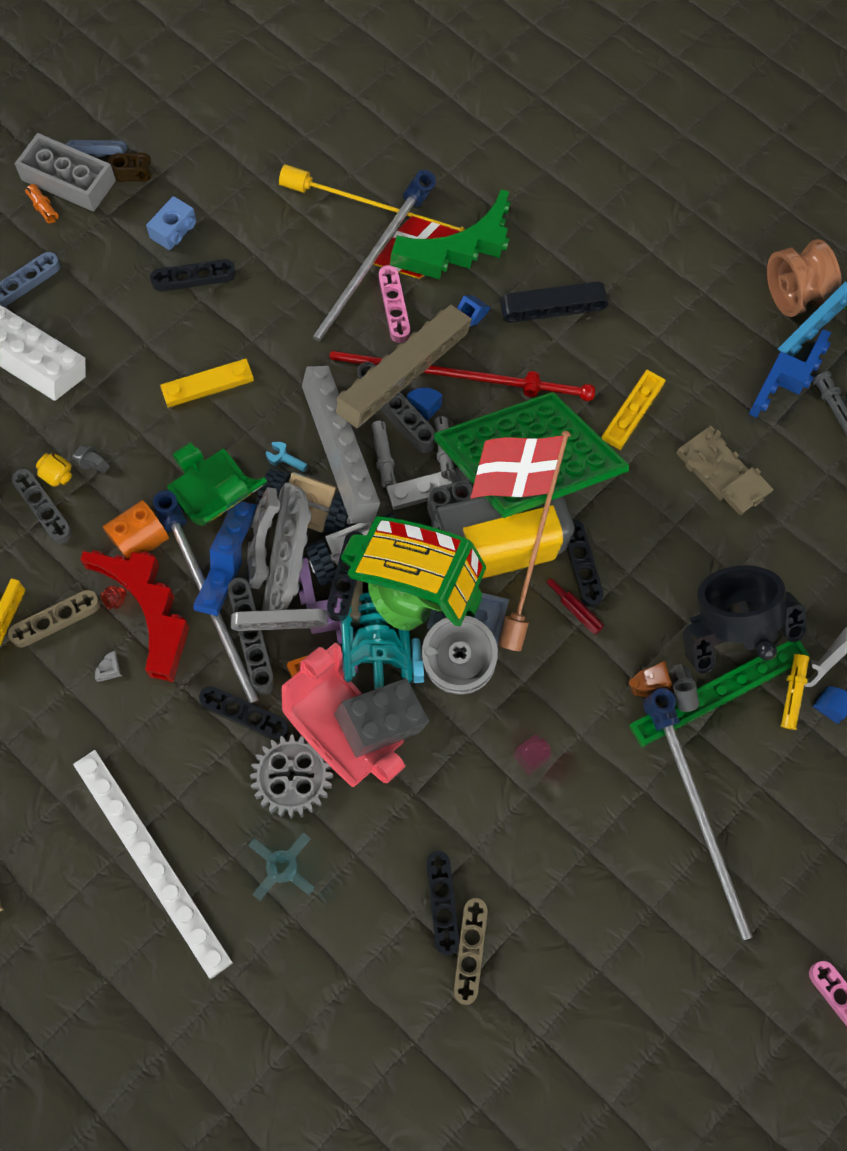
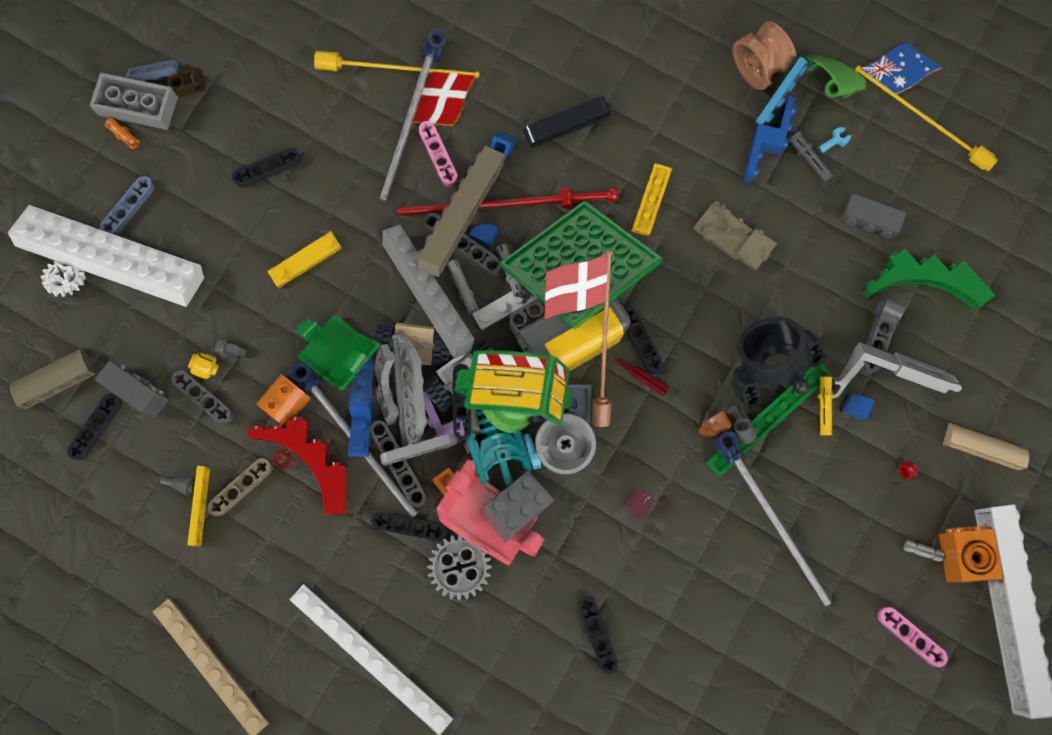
camera: 10 degrees left, 10 degrees up
light grey tile [95,651,121,682] -> none
medium blue brick [146,196,197,250] -> none
clear light blue bar [249,833,315,901] -> none
medium azure bar [265,442,308,472] -> none
green arch [390,189,511,279] -> none
dark tan beam [453,898,488,1005] -> none

